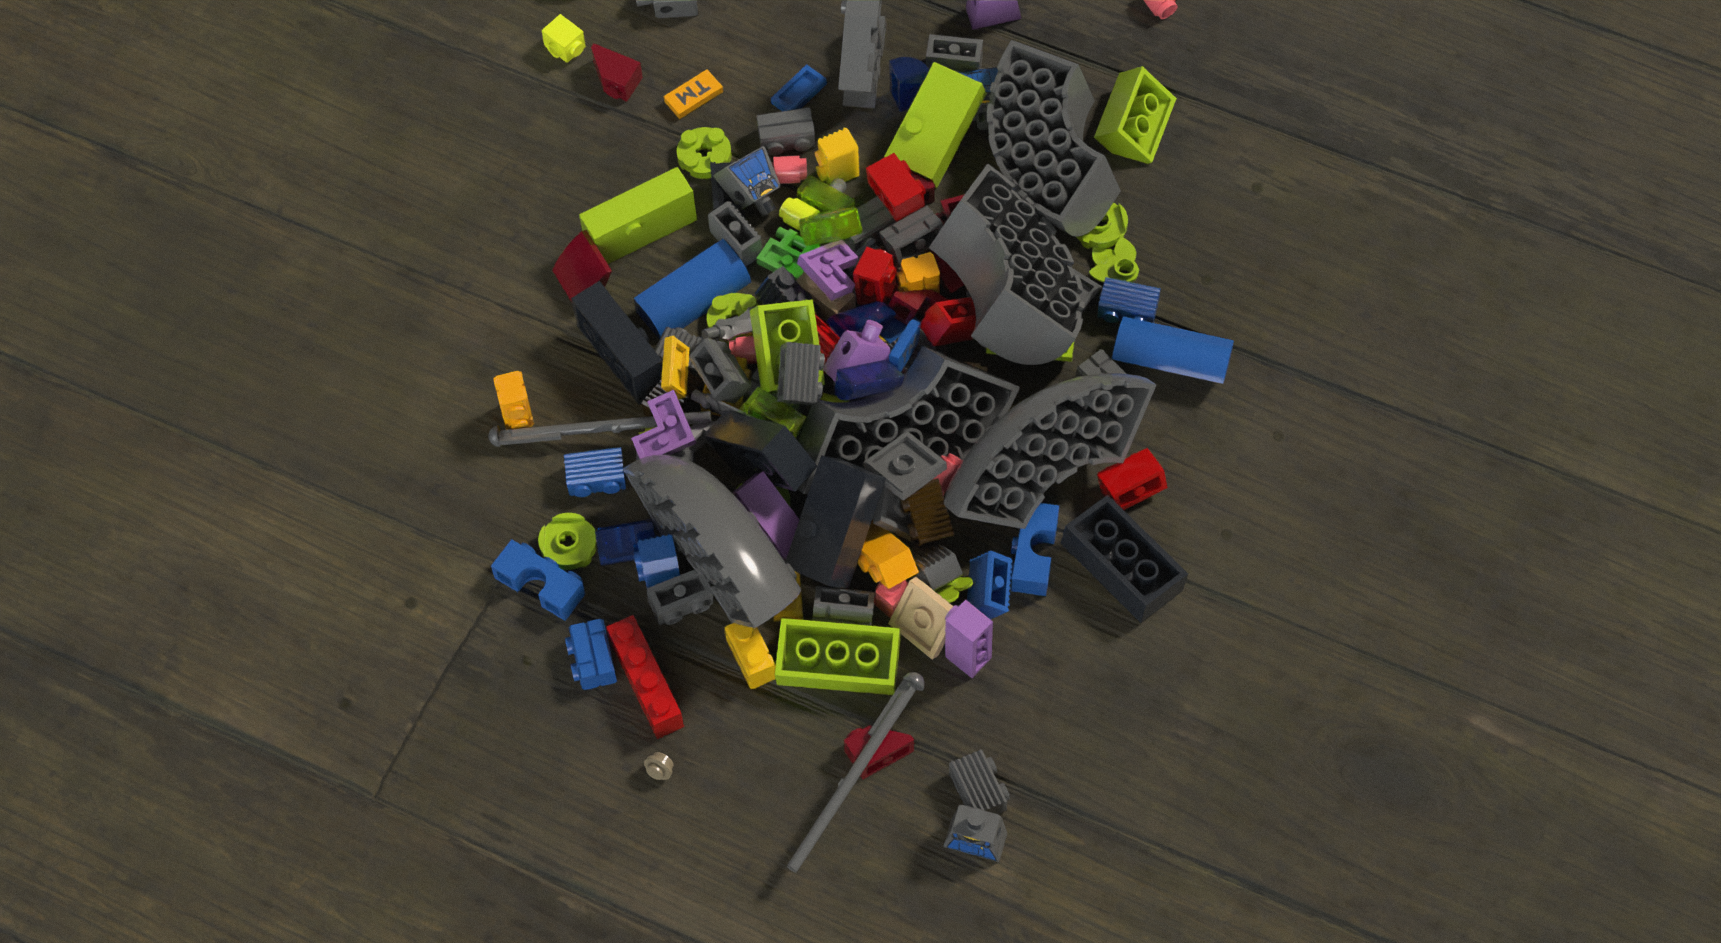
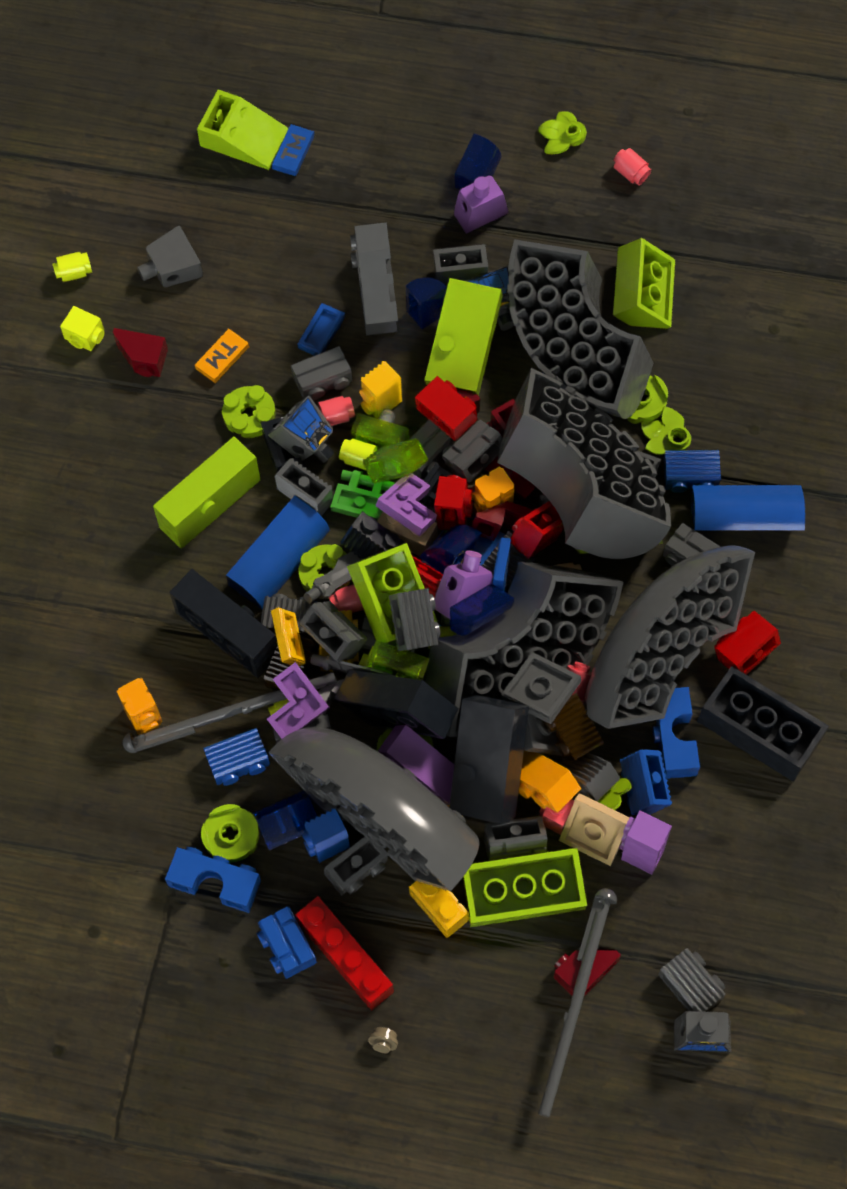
camera: 15 degrees left, 5 degrees up
dark red slope [552,230,612,302] -> none

